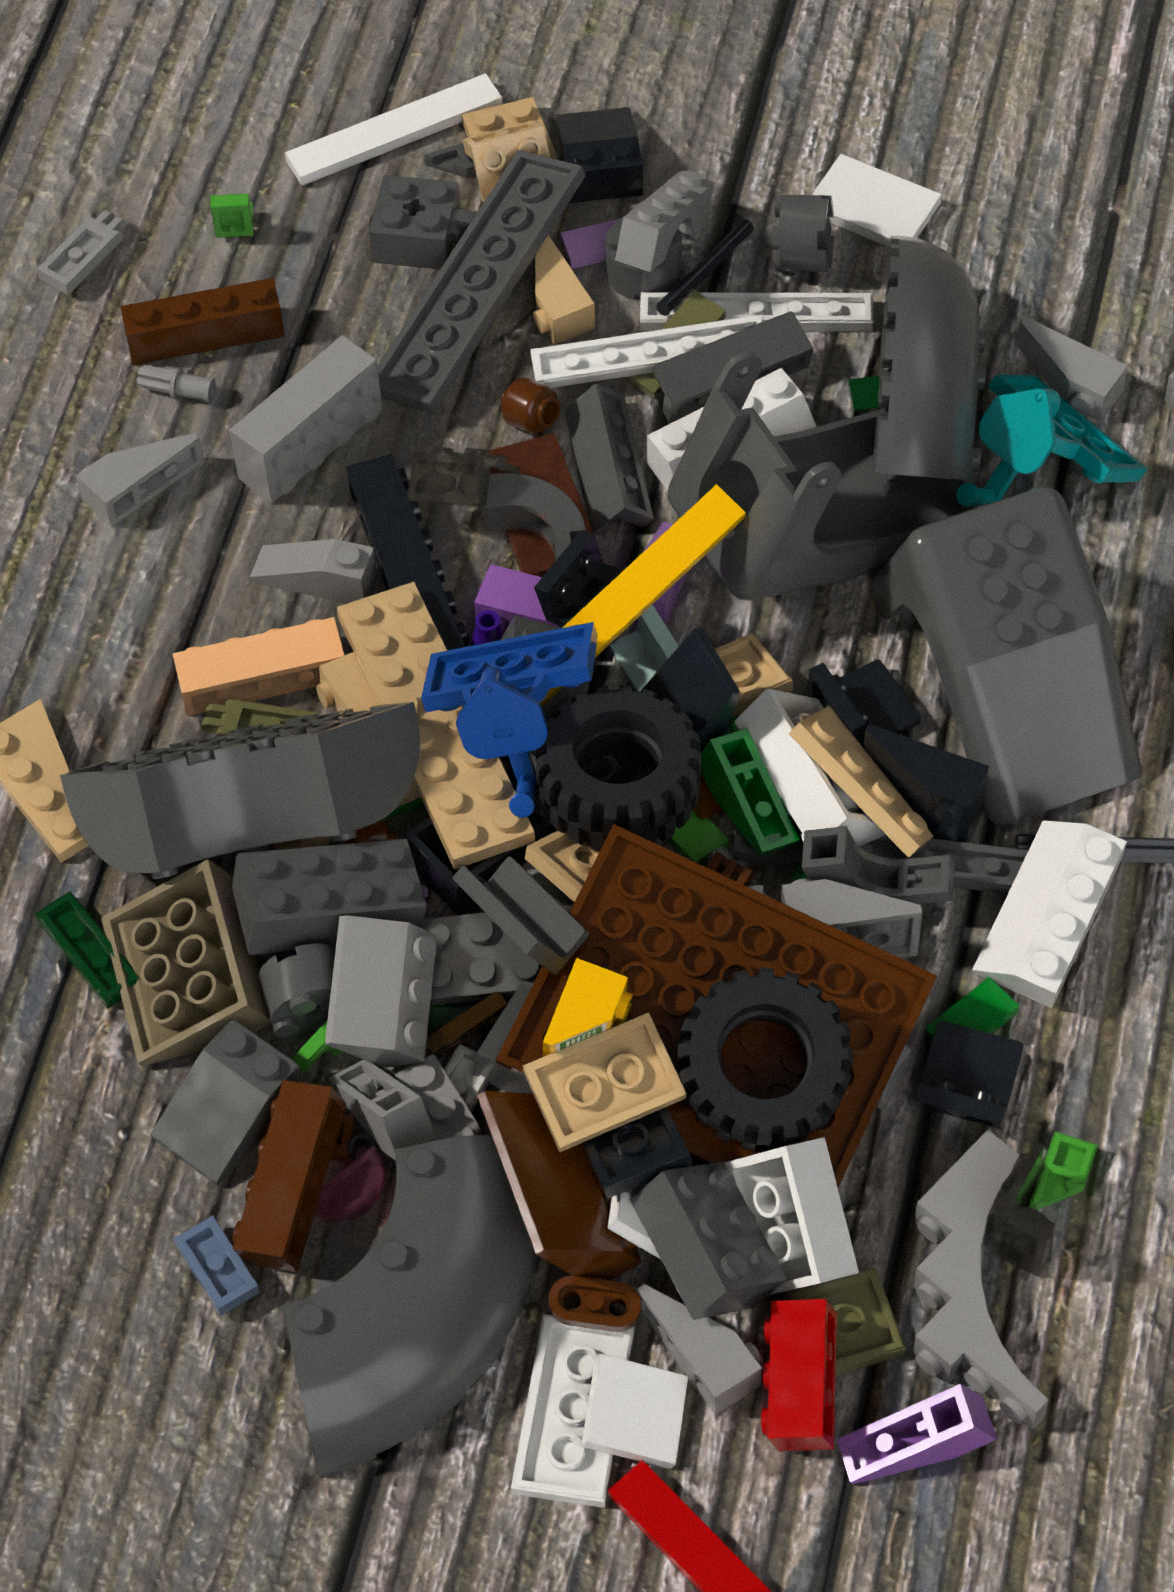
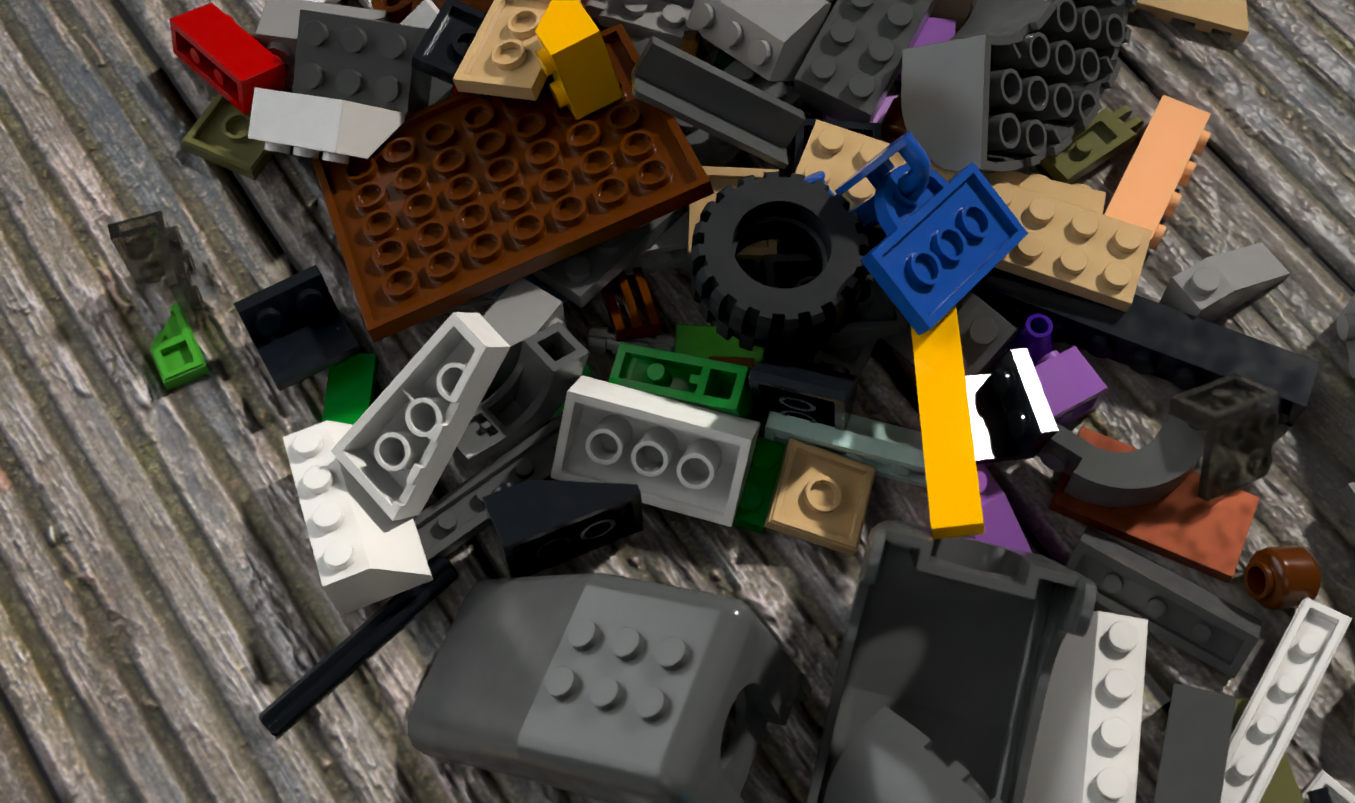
camera: 130 degrees right, 5 degrees up
black tyre [676,968,853,1151] -> none
tan wing [789,706,934,858] -> none
black bracket [808,660,921,748] -> none
medium lavender slope [837,1384,997,1484] -> none
light grey arch [913,1130,1049,1430] -> none
none -> white wedge [331,312,510,521]

